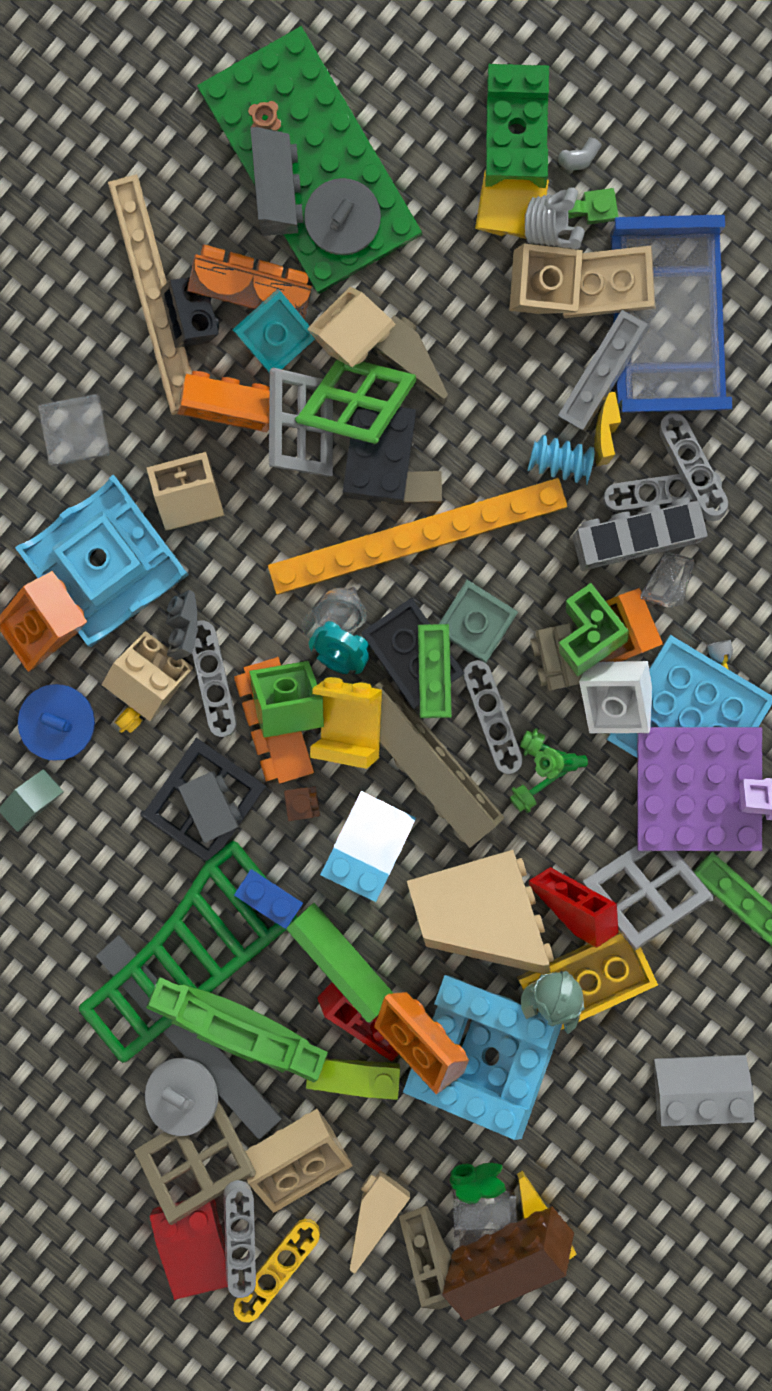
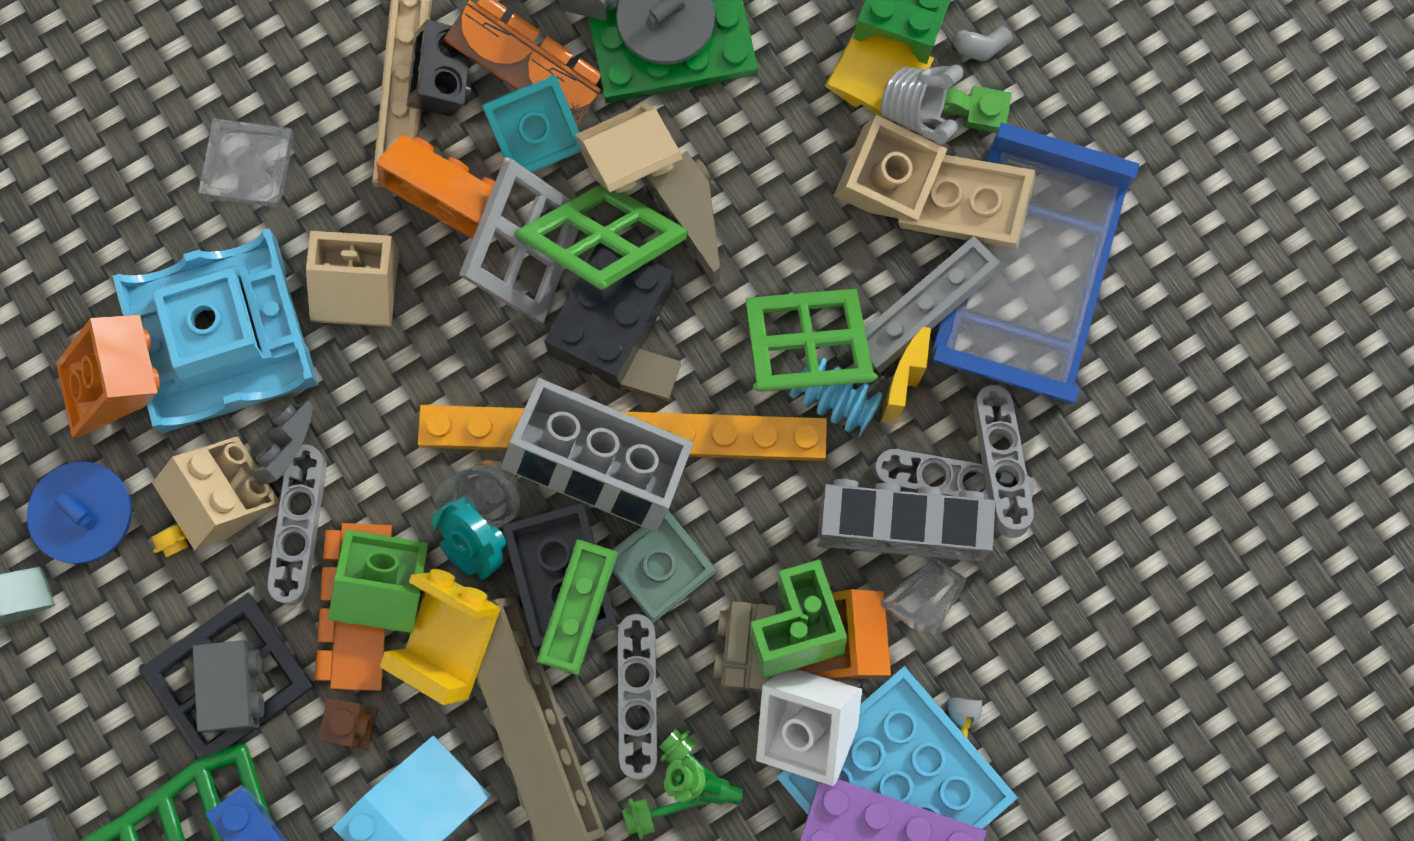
camera: 15 degrees right, 10 degrees down
none -> light grey brick [501,378,694,532]
none -> bright green window [746,289,878,392]

